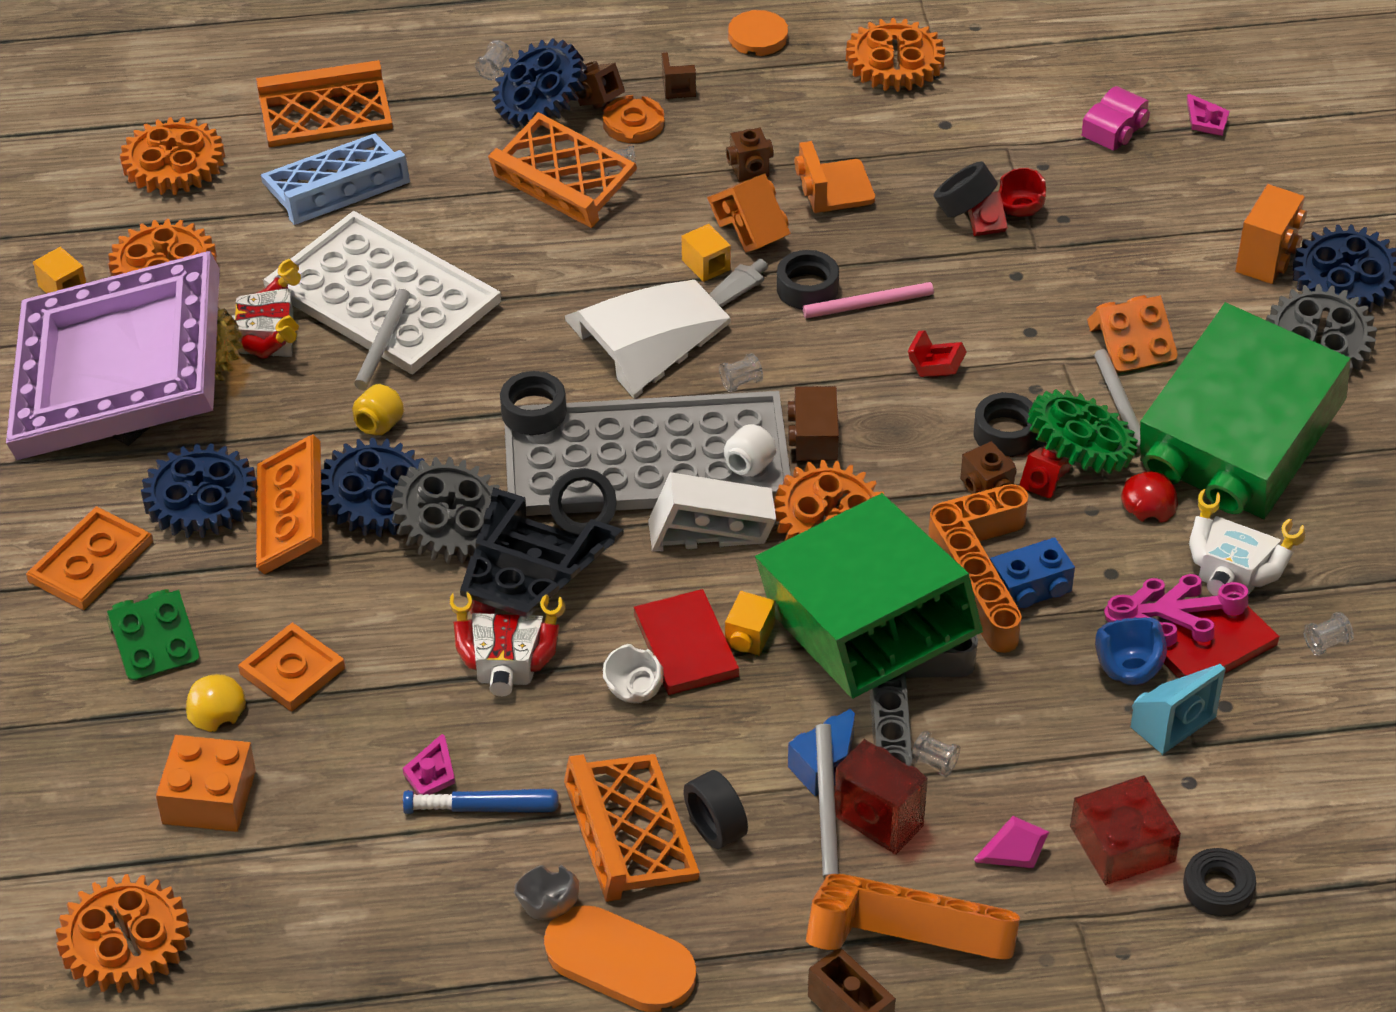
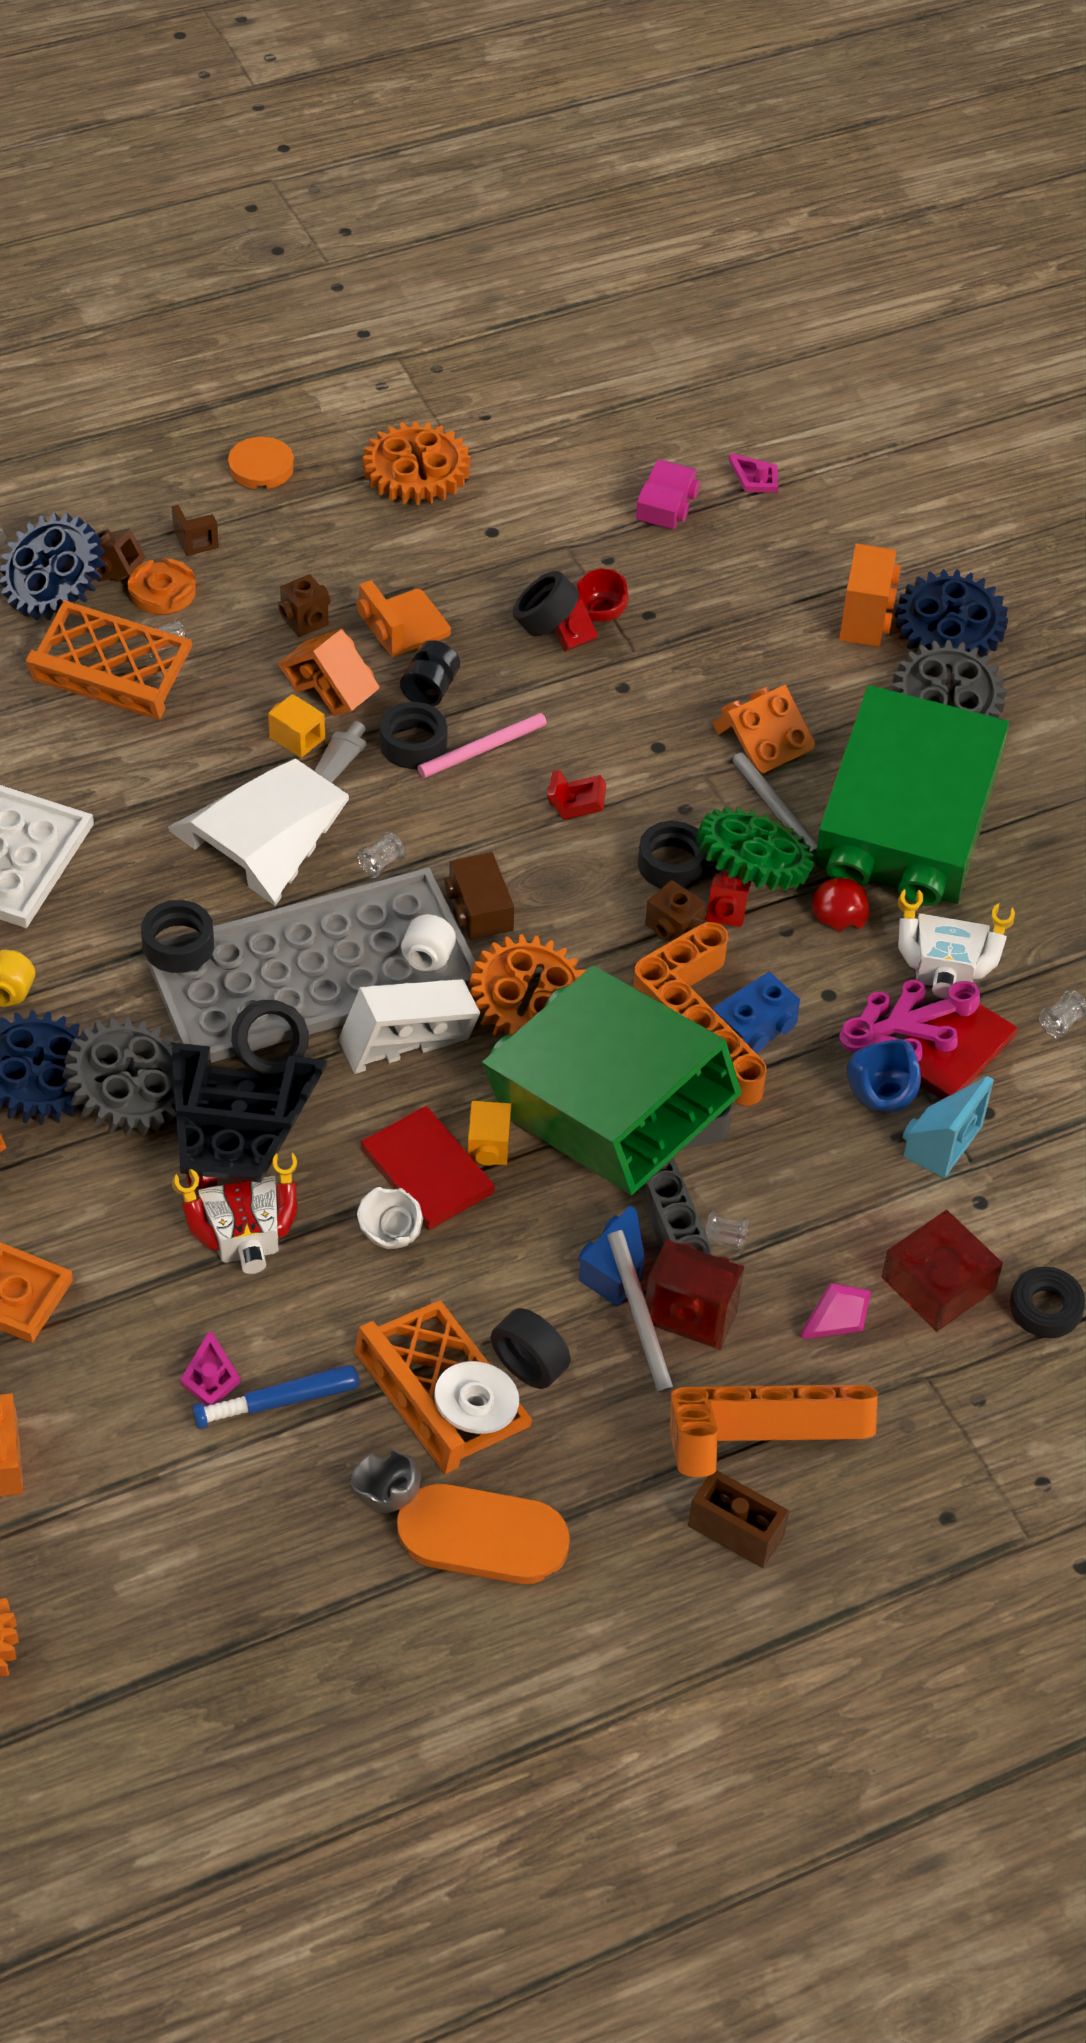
camera: 20 degrees left, 5 degrees up
none -> black wheel [400,640,460,707]
none -> white dish [434,1361,519,1434]

